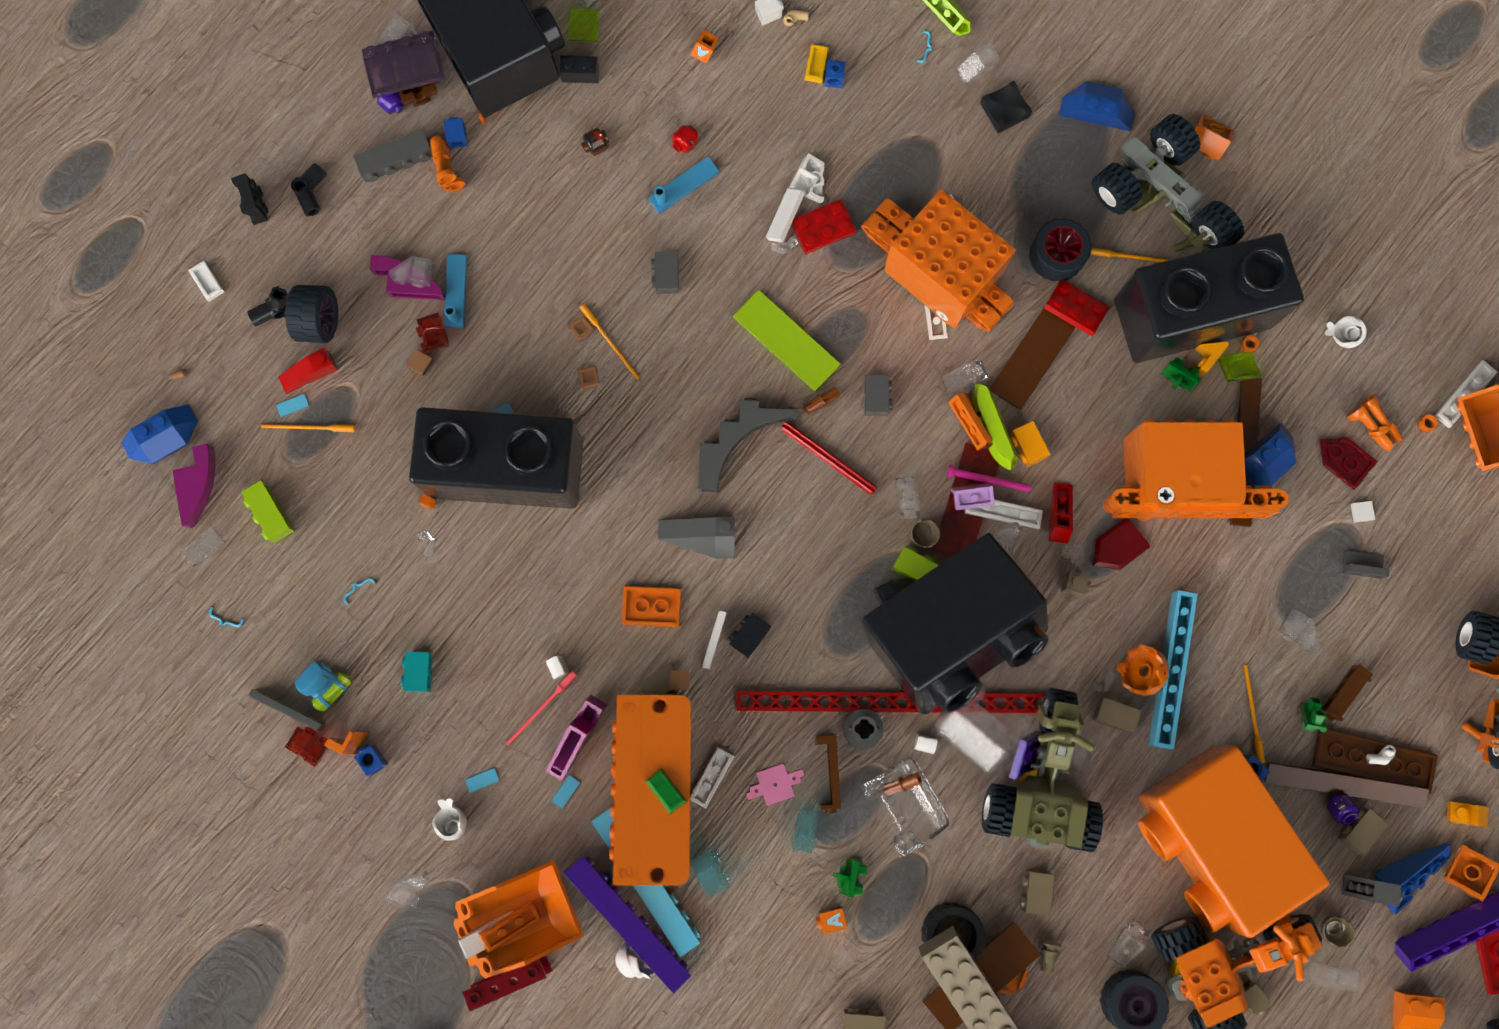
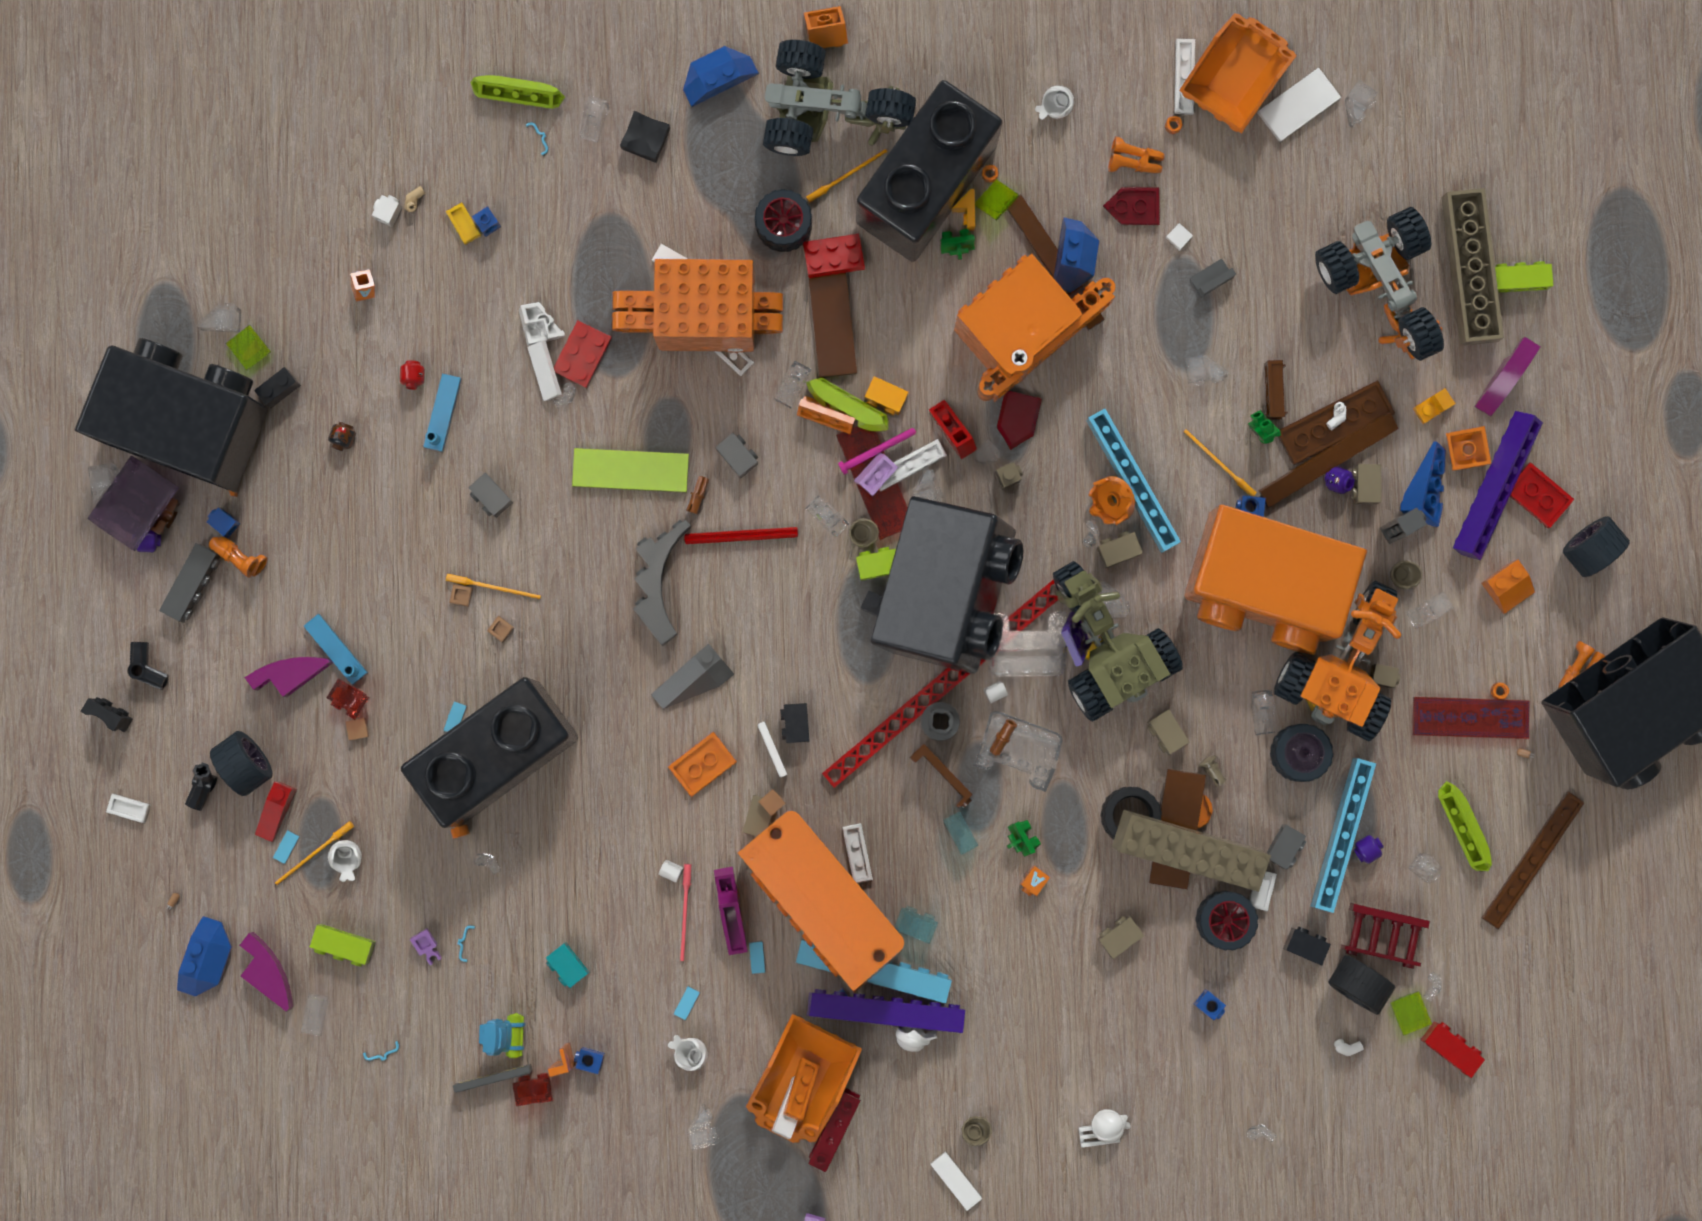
camera: 45 degrees left, 5 degrees up
clear slope [388,256,434,288] -> none
green tile [645,768,687,814] -> none
bright pink piece [746,764,804,806] -> none
none -> white hat [328,840,362,882]
none -> medium lavender plate [410,928,442,965]

